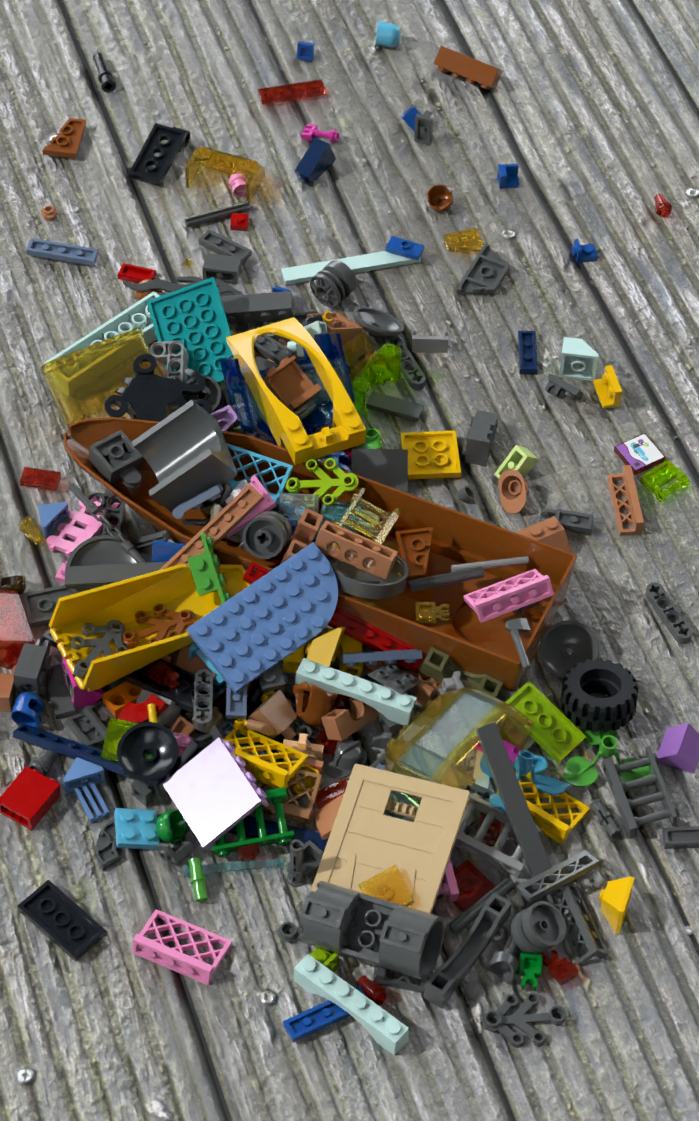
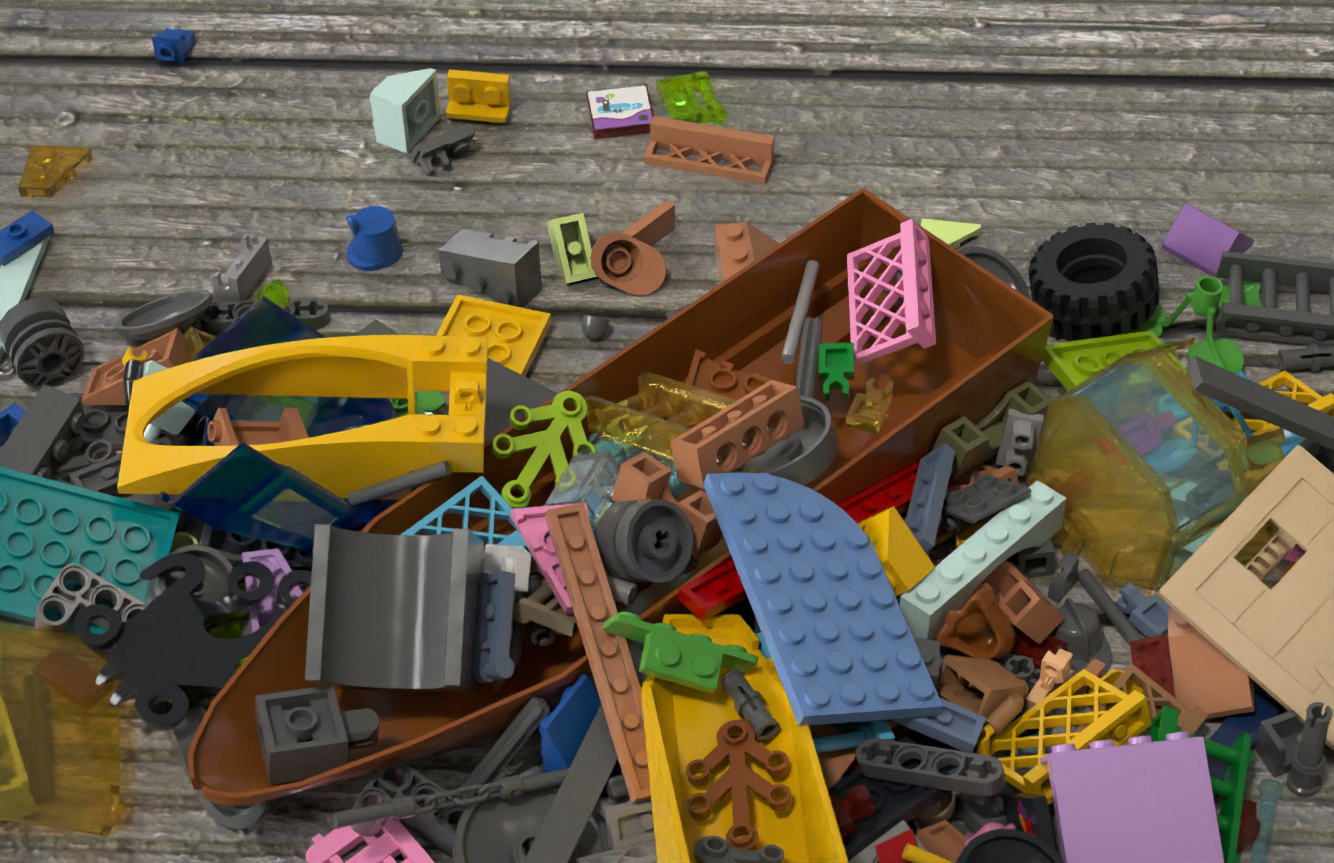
camera: 65 degrees left, 5 degrees down
dark grey wing [456,242,510,294] -> none
dark grey piece [505,618,531,670] -> none
dark blue tile [518,331,538,375] -> none
dark grey hinge [539,508,594,534] -> none
dark grey beam [645,582,693,644] -> none
none -> blue hat [346,206,403,271]
none -> dark grey bar [348,461,451,507]
none -> nougat tile [622,200,675,246]
none -> dark grey pin [721,669,780,740]
none -> green plate [819,343,854,401]
none -> yellowish green tile [921,218,981,249]

